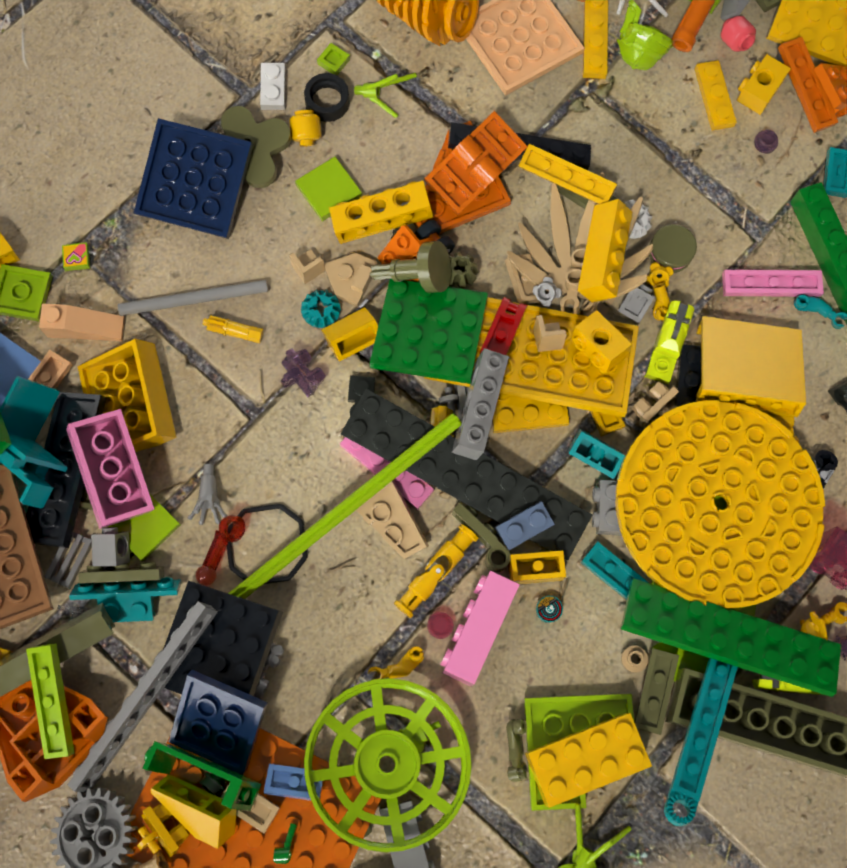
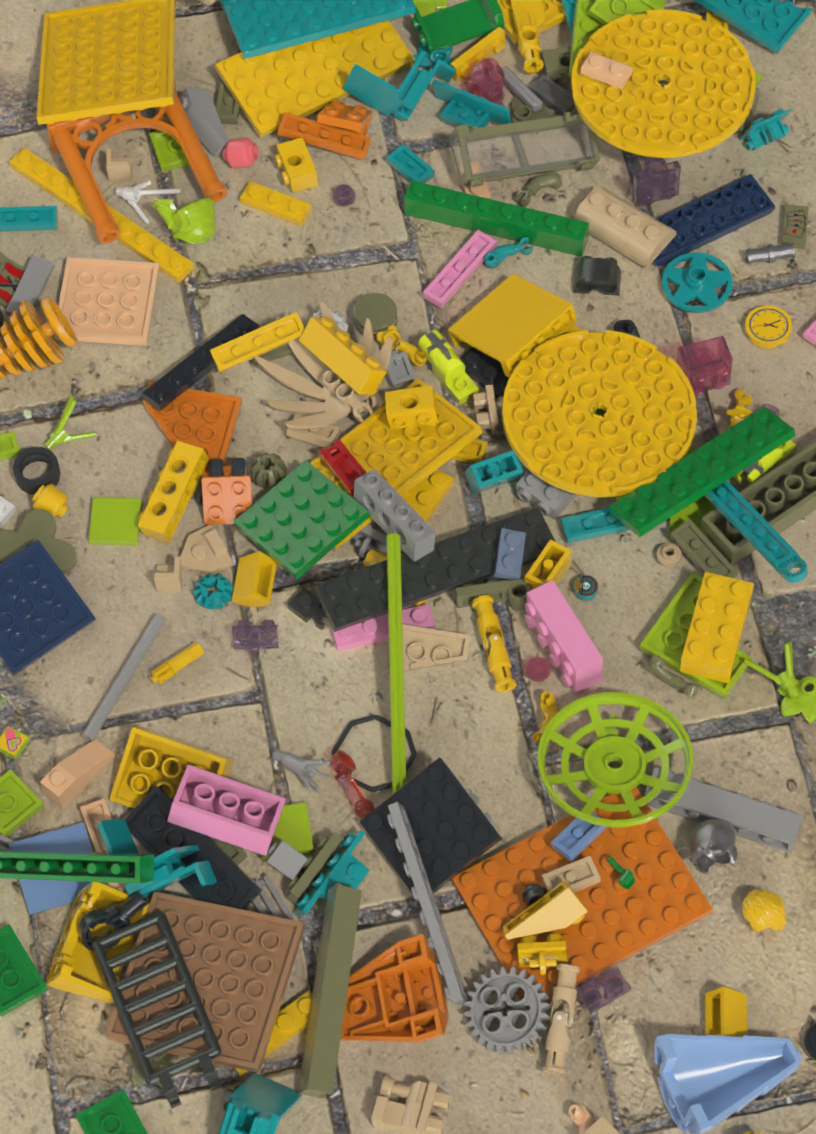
camera: 45 degrees left, 15 degrees down
lime plate [26,643,75,759] -> none
green panel [142,741,262,811] -> none
dark blue plate [169,670,268,775] -> none
olive piece [370,241,451,293] -> none
orange plate [424,111,528,216] -> none
light grey plate [533,277,562,307] -> none
tan panel [533,315,567,352] -> none

